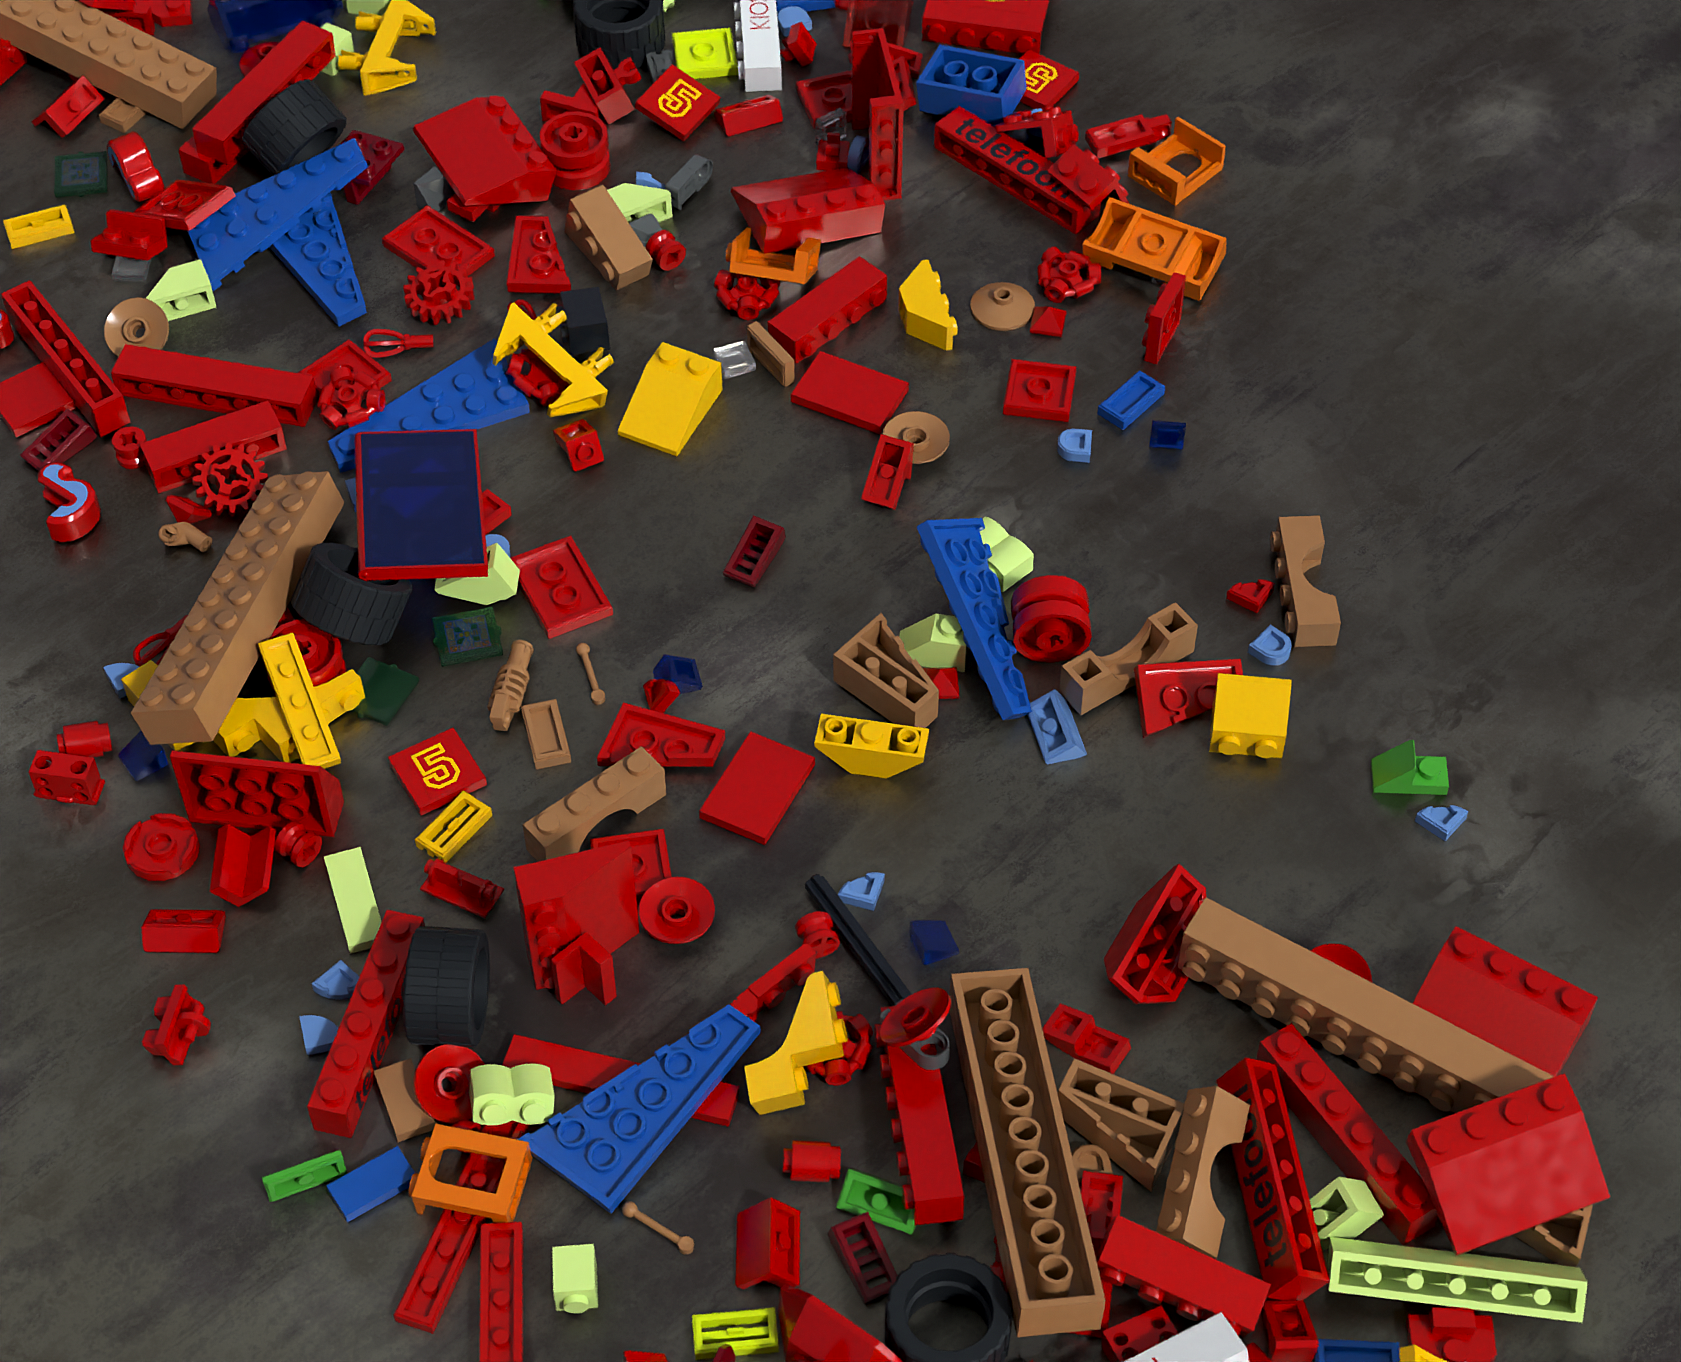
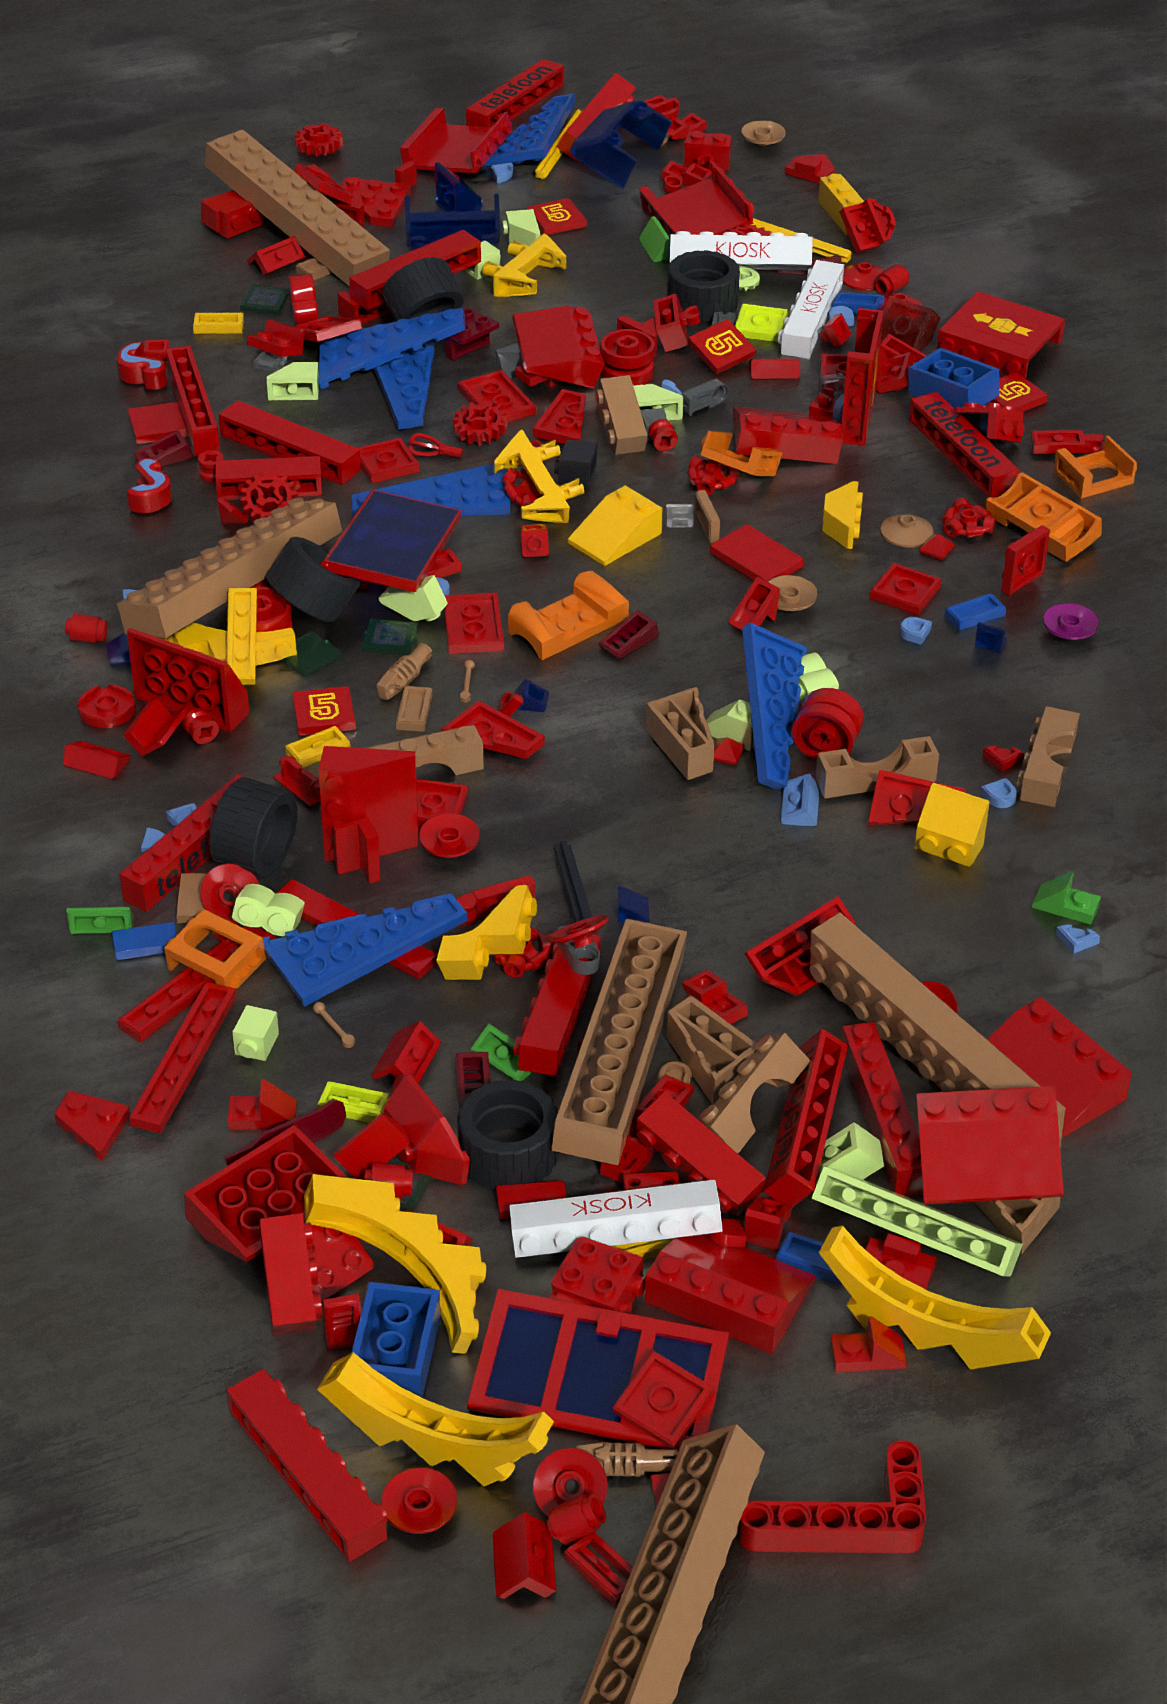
camera: 20 degrees right, 10 degrees down
red piece [28,750,105,806] -> none
medium nougat dish [104,297,169,357] -> none
red hips [142,984,211,1065] -> none
medium nougat arm [158,522,212,552] -> none
red piece [317,367,386,430] -> none
yellowish green tile [324,847,382,954] -> none
red tile [699,731,815,845] -> none
red brick [768,256,887,364] -> none
red brick [782,1140,841,1182] -> none
red wheel [795,911,840,958] -> none
yellow slope [814,714,929,779] -> none
medium blue tile [838,872,885,911] -> none
red bracket [1047,144,1129,211] -> none
none -> orange piece [508,571,629,660]
none -> magenta dish [1043,603,1099,640]

